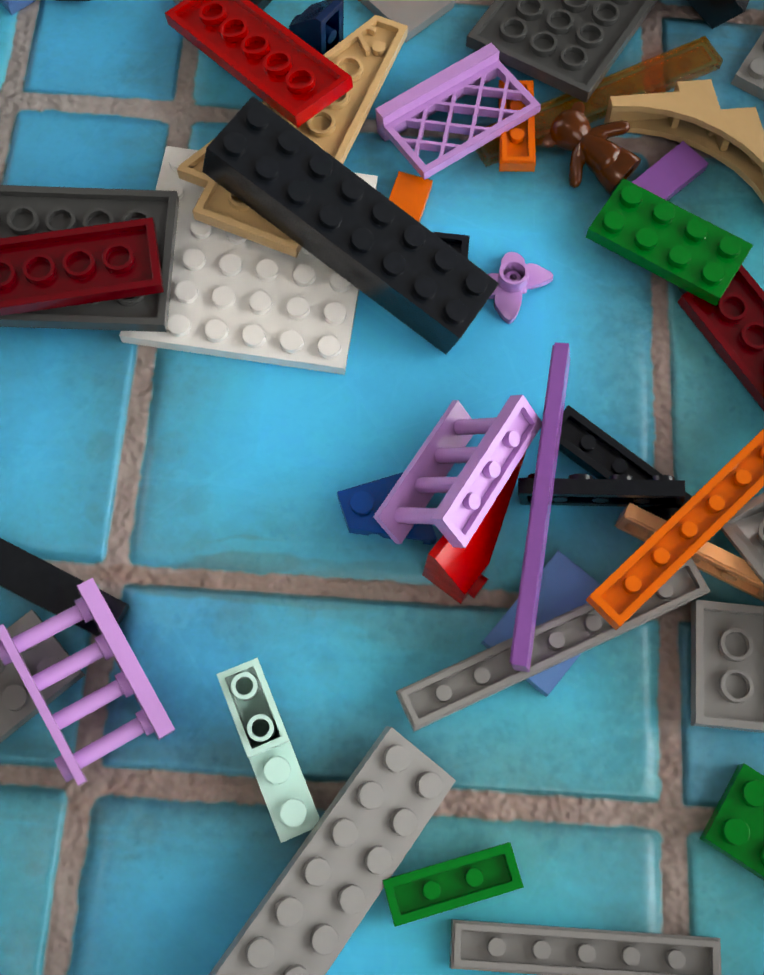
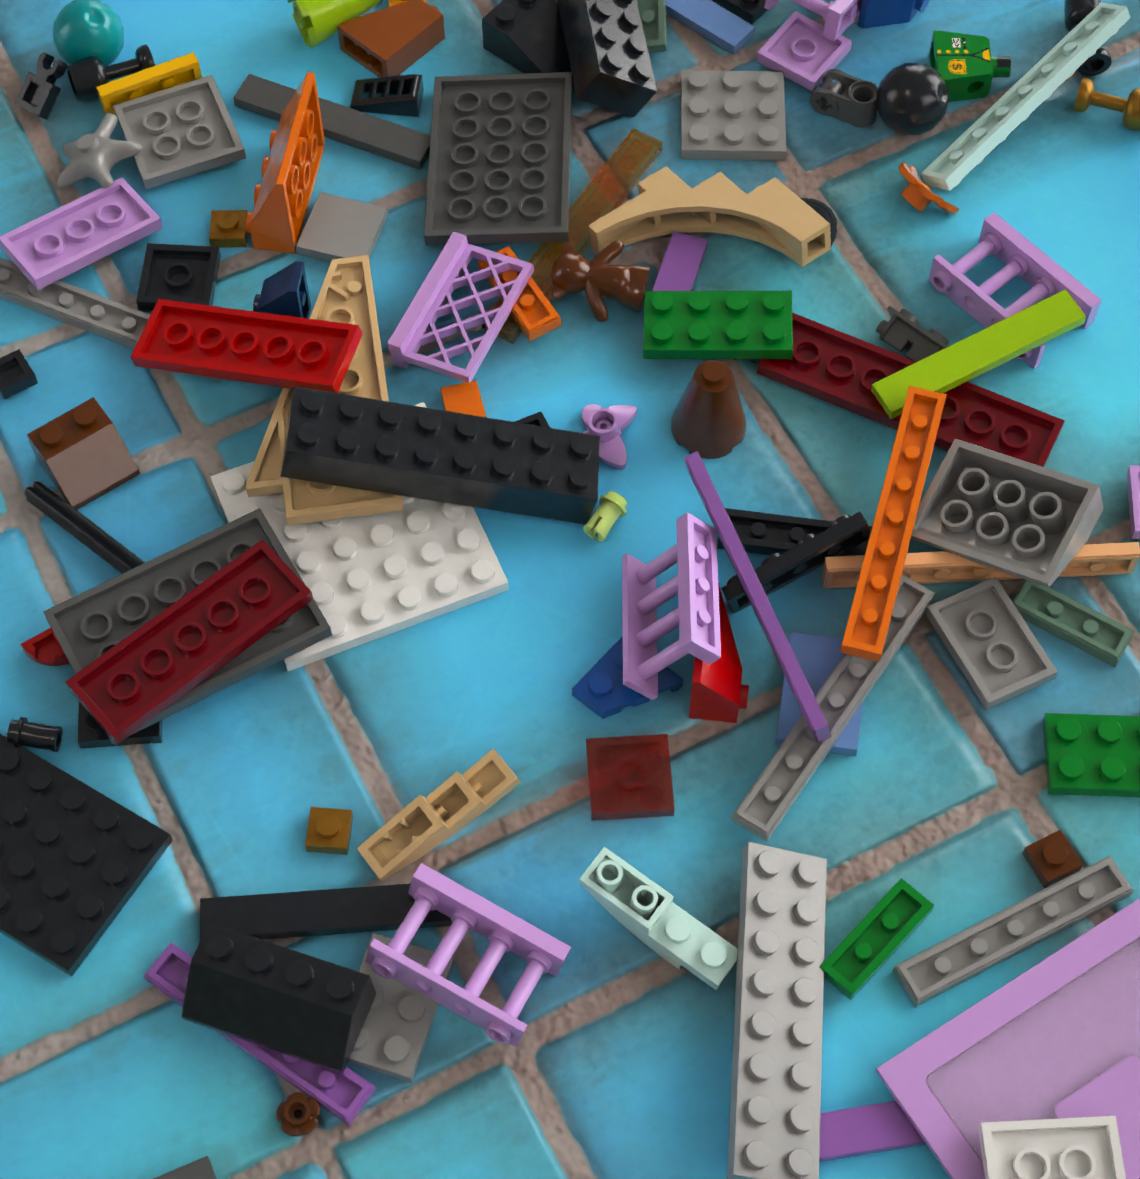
camera: 25 degrees left, 10 degrees down
none -> black axle [24,481,145,574]
none -> reddish brown slope [27,397,140,510]
none -> pearl gold plate [305,807,353,855]
none -> tan slope [356,748,521,881]
none -> yellowish green pin [583,491,627,542]
none -> clear red plate [586,734,675,821]
none -> reddish brown cone [671,360,746,459]
none -> reddish brown plate [1022,830,1083,888]

